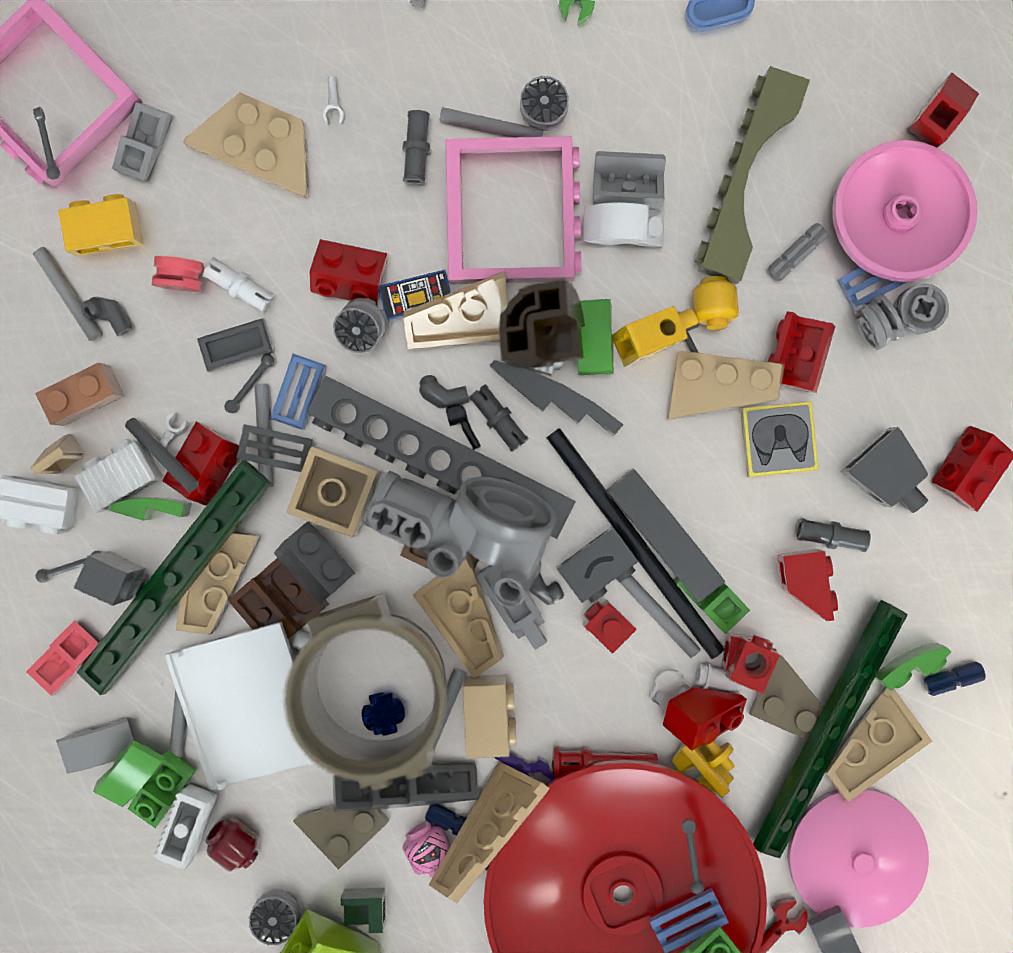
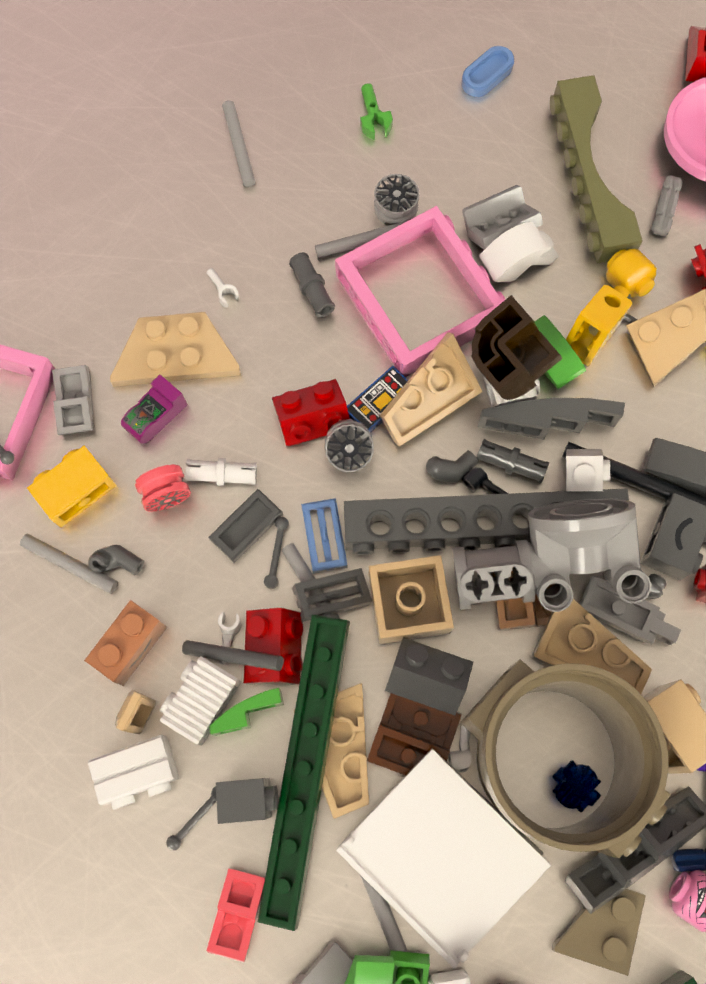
camera: 30 degrees left, 15 degrees down
none -> magenta leg [121,374,188,444]
none -> white brick [566,449,610,491]

